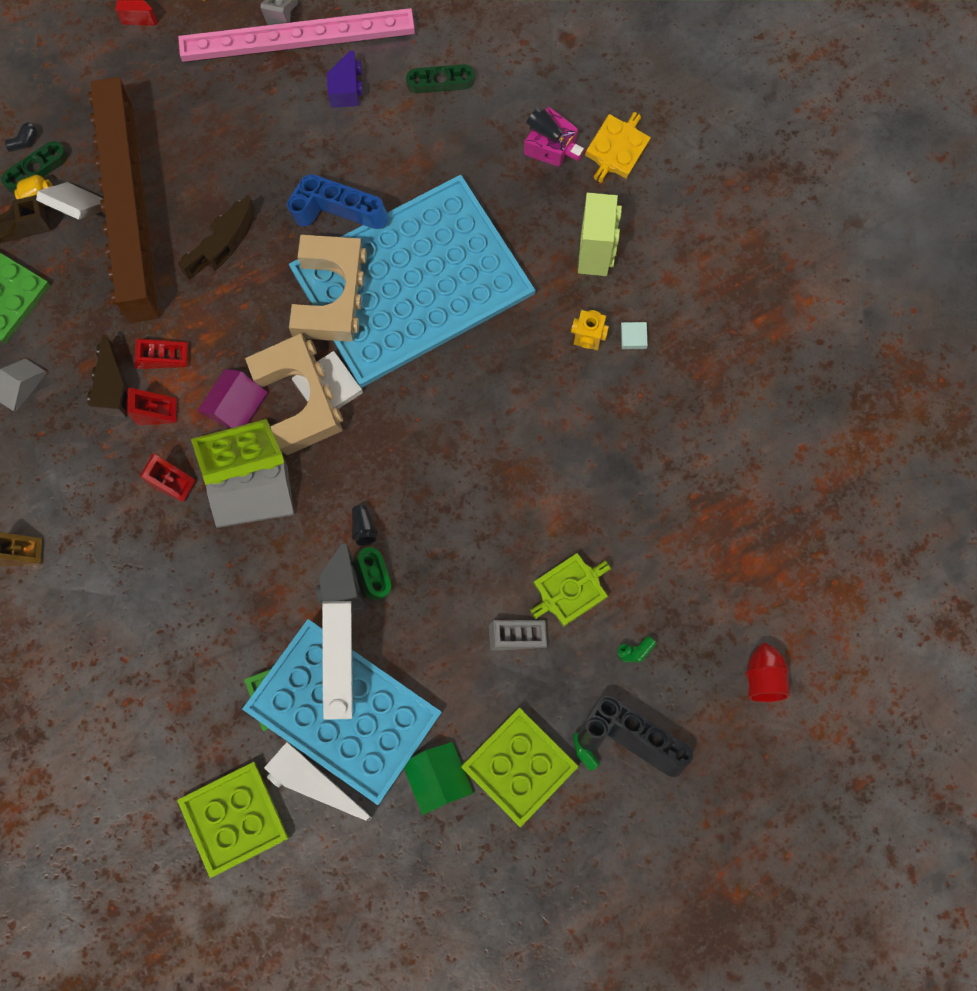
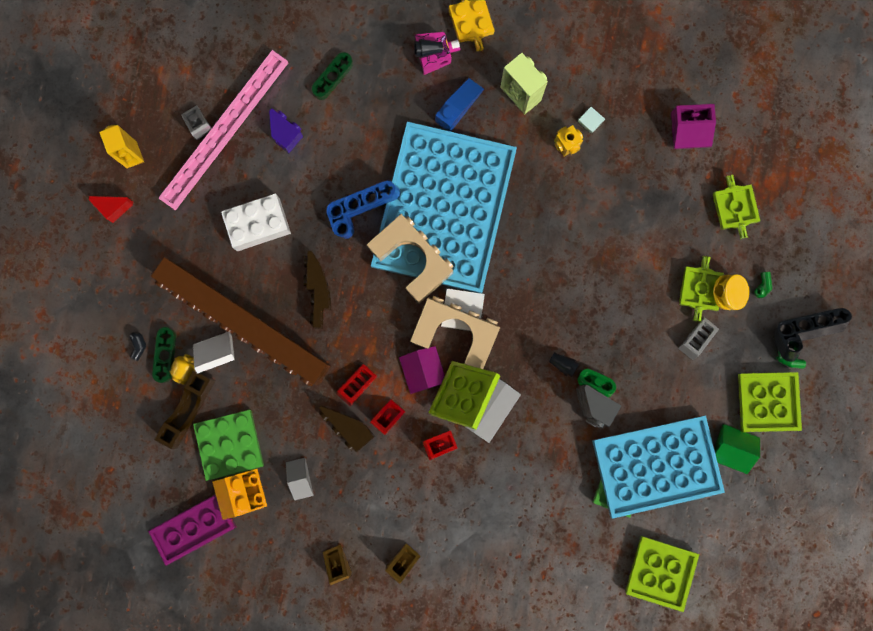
camera: 45 degrees left, 10 degrees up
white slope [264,742,372,821] -> none
white slope [322,601,353,719] -> none
red helmet [745,642,790,702] -> none
none -> white brick [221,194,291,251]
none -> blue slope [435,78,484,132]
none -> magenta slope [671,104,716,149]
none -> lime plate [713,175,760,239]
none -> yellow head [713,274,749,310]

